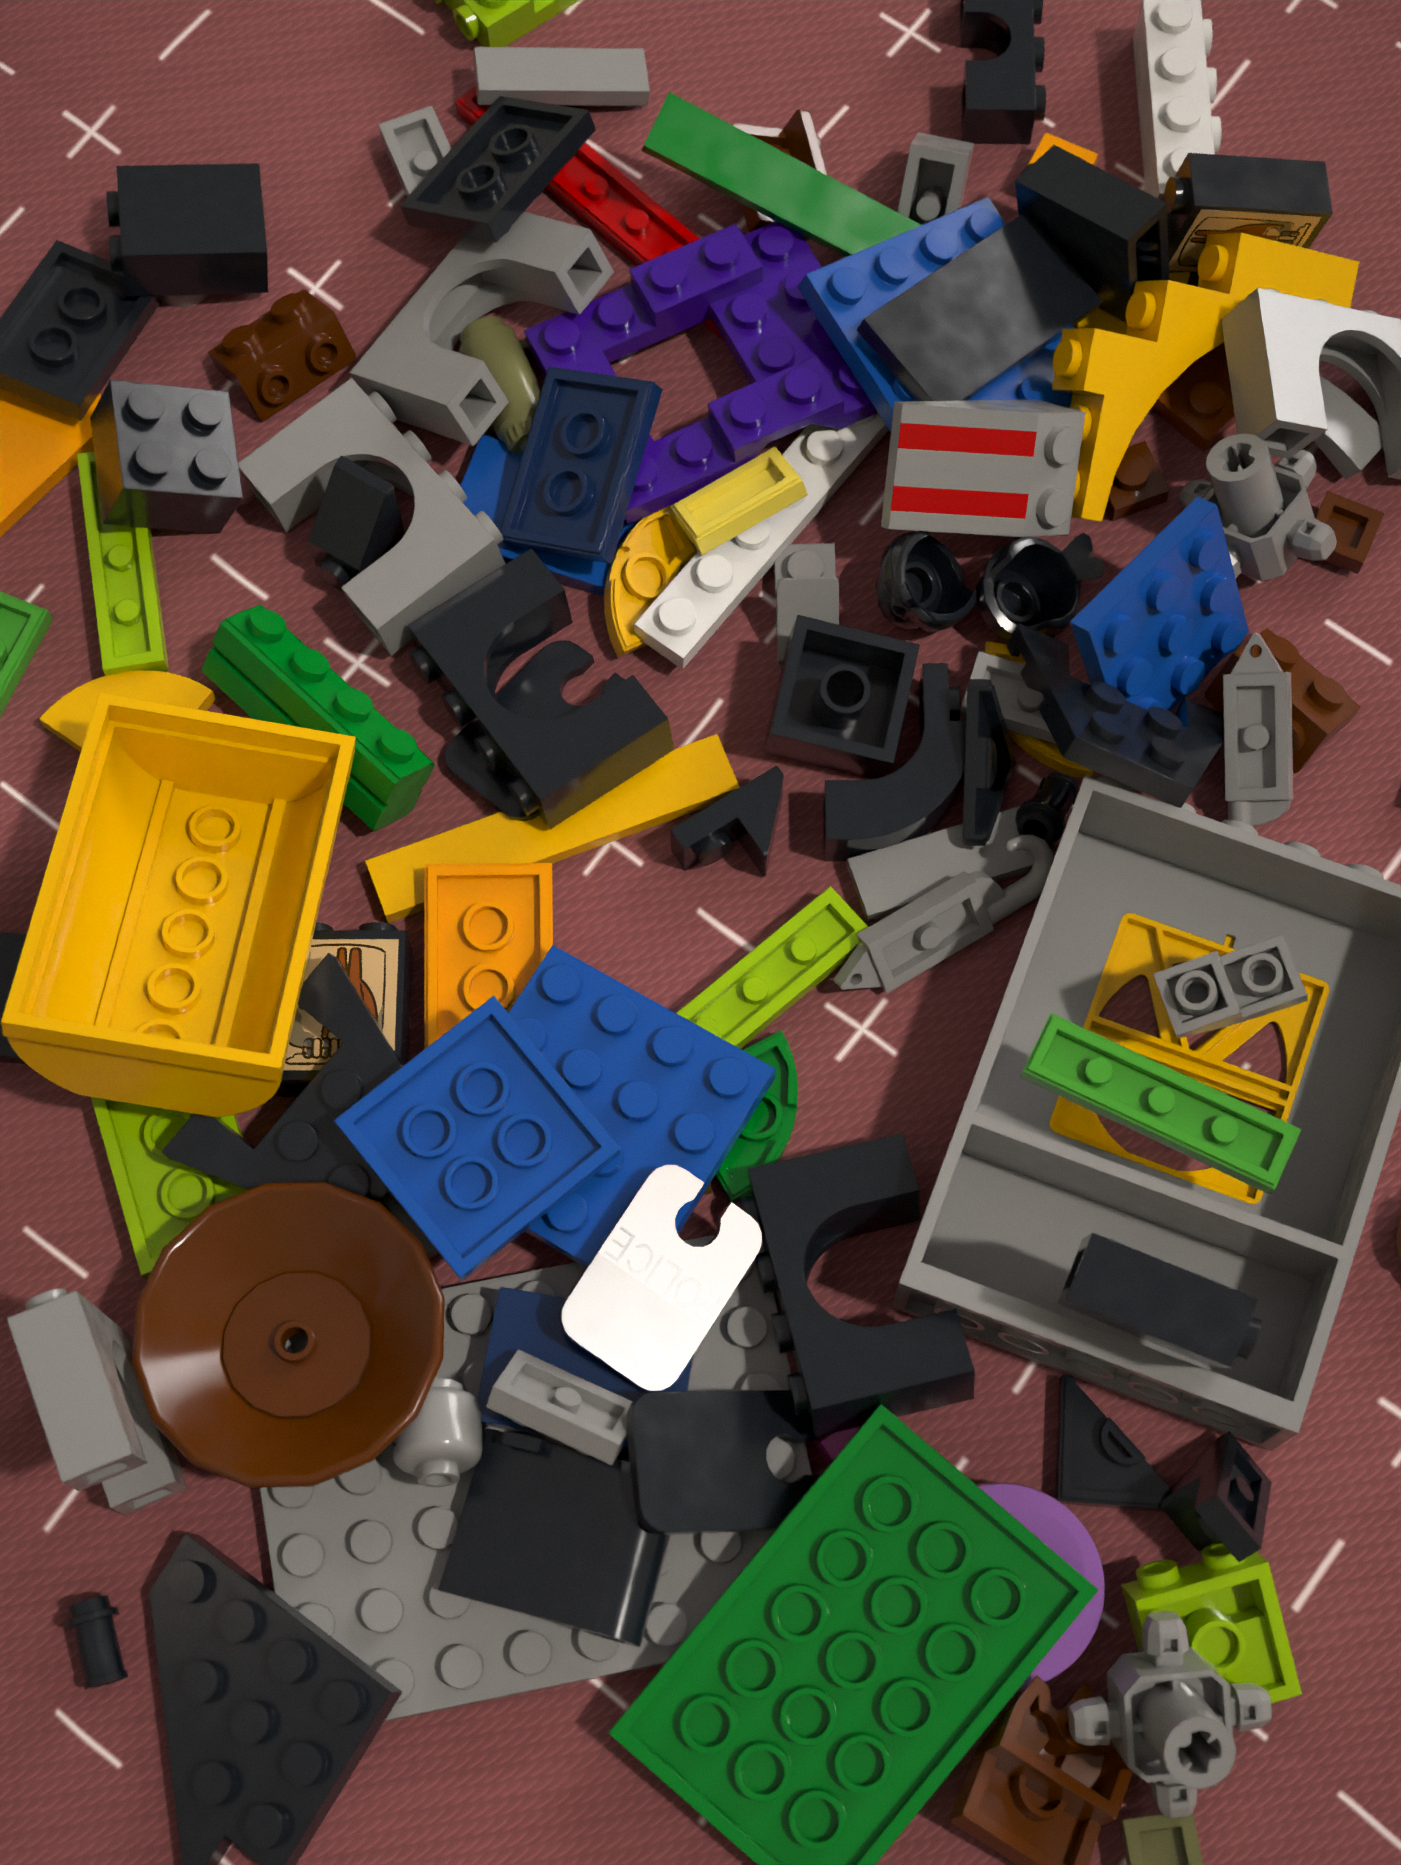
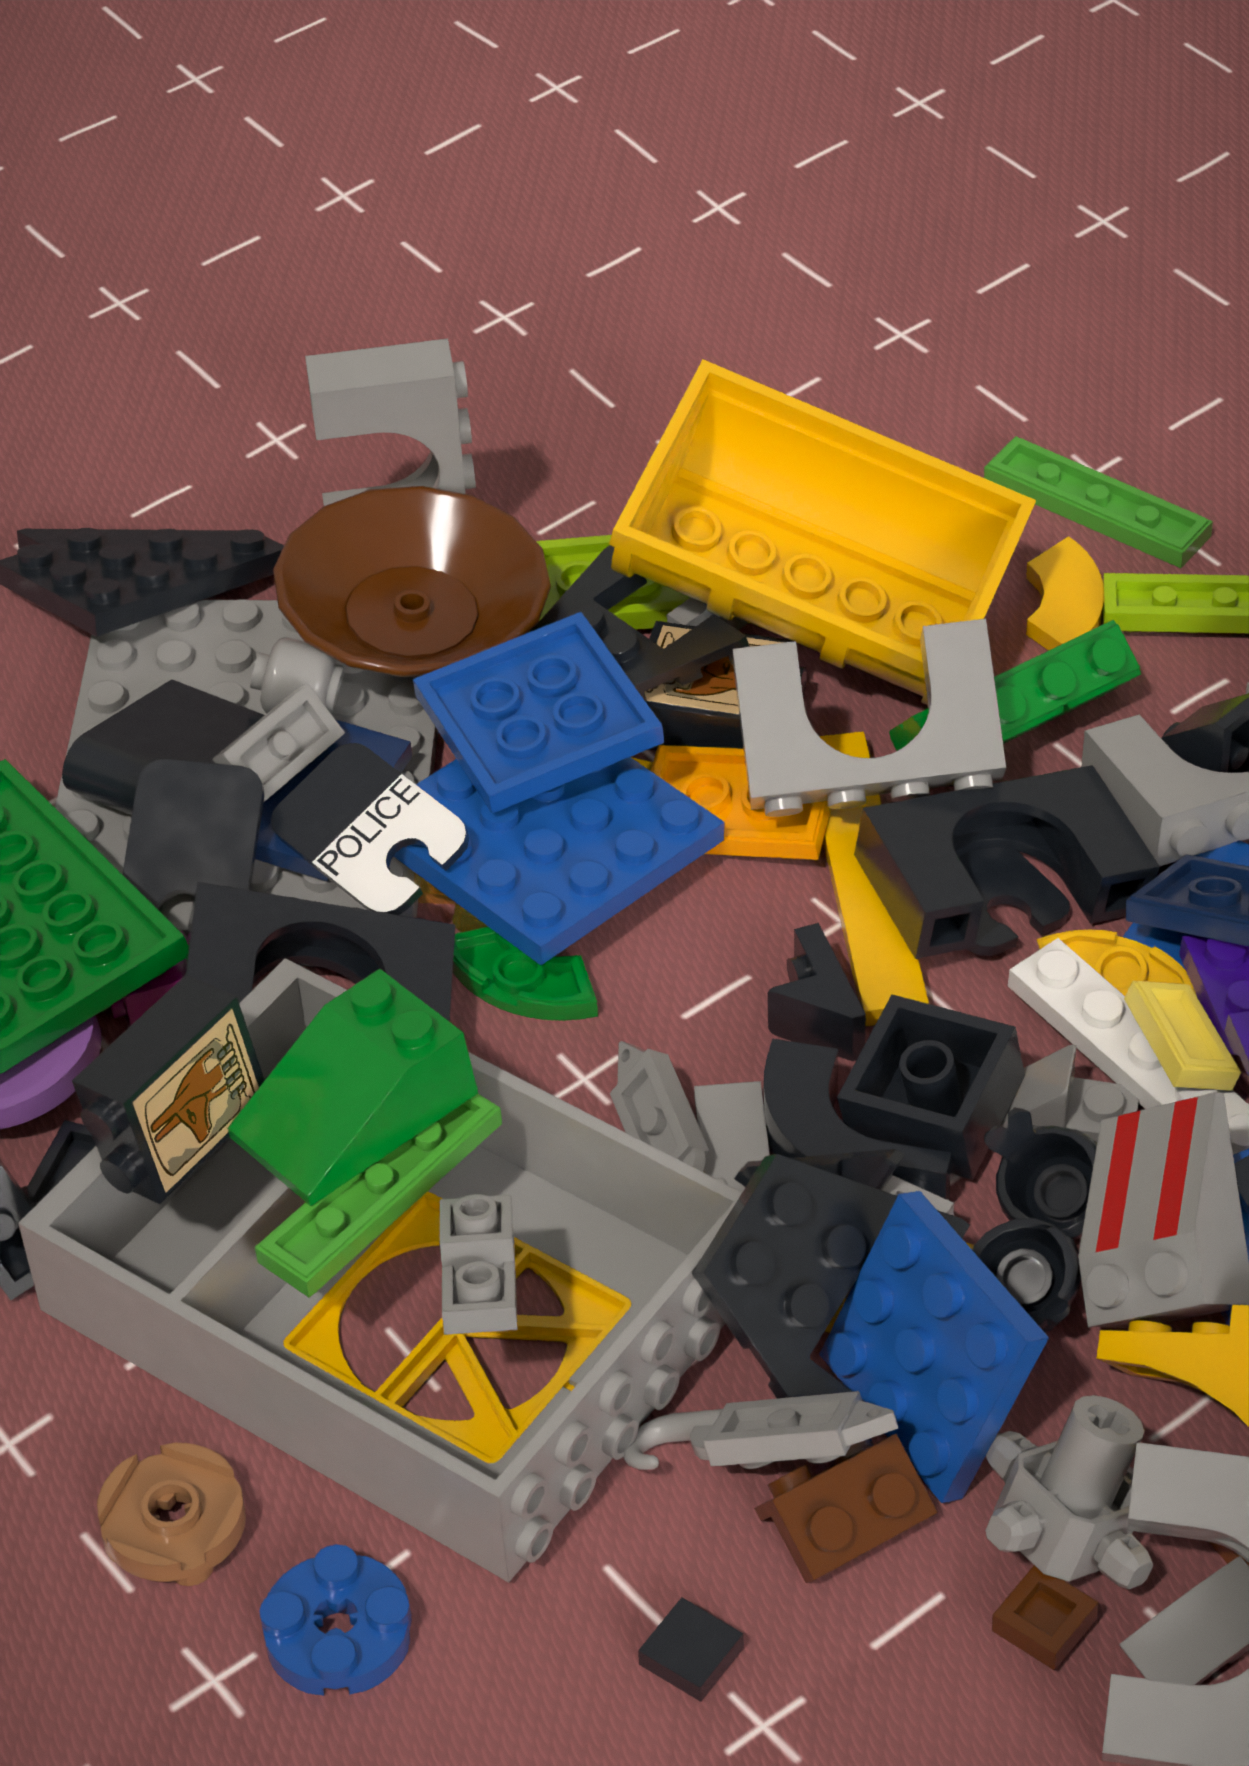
camera: 105 degrees right, 25 degrees down
black pin [64,1595,128,1690] -> none
lime plate [676,886,868,1049] -> none
reddish brown plate [1106,441,1170,521] -> none
none -> green slope [227,969,478,1206]
none -> light grey arch [733,619,1006,817]

